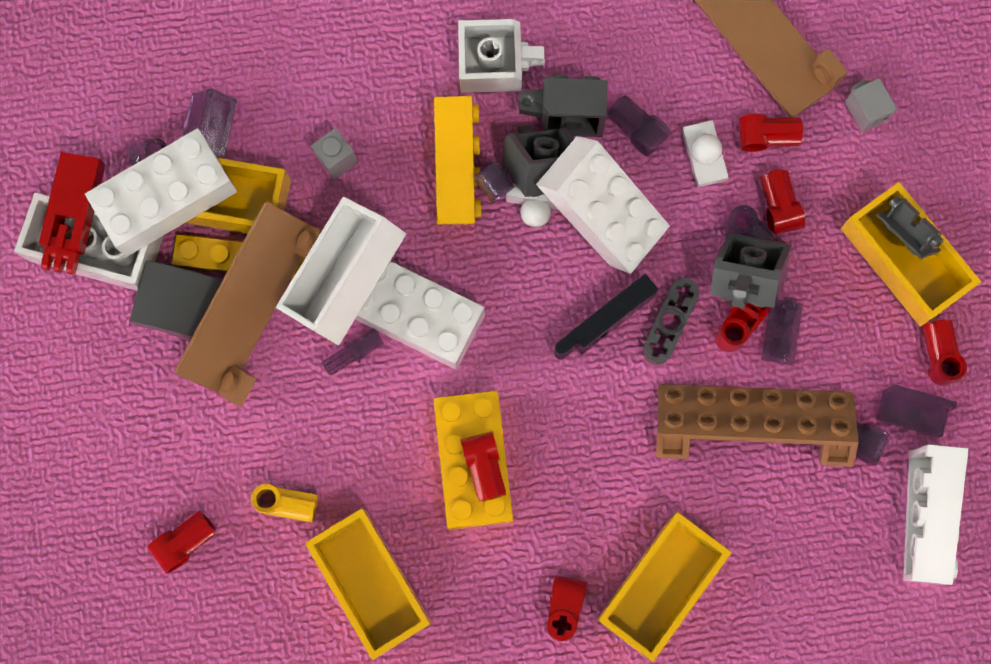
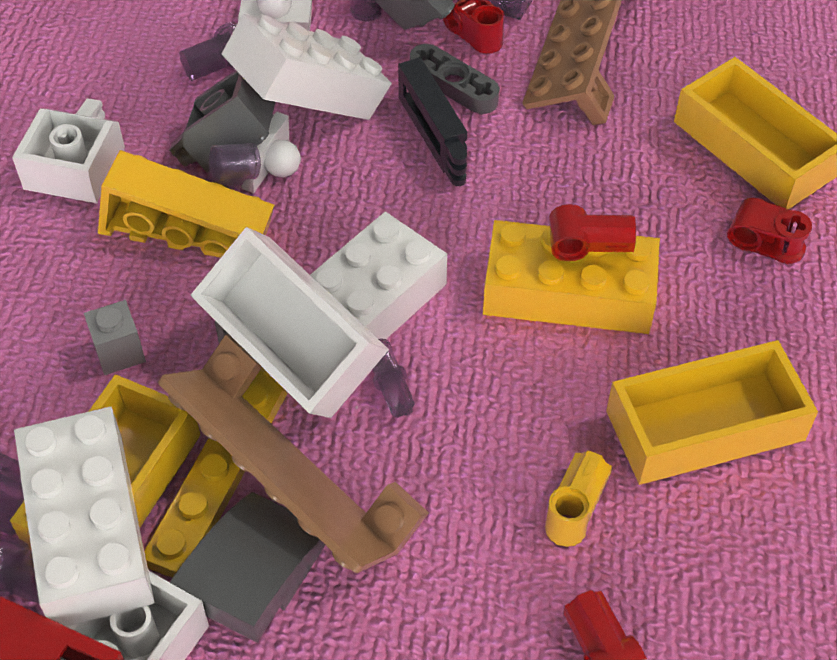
camera: 80 degrees left, 25 degrees down
dark grey hinge [519,74,608,137] -> none

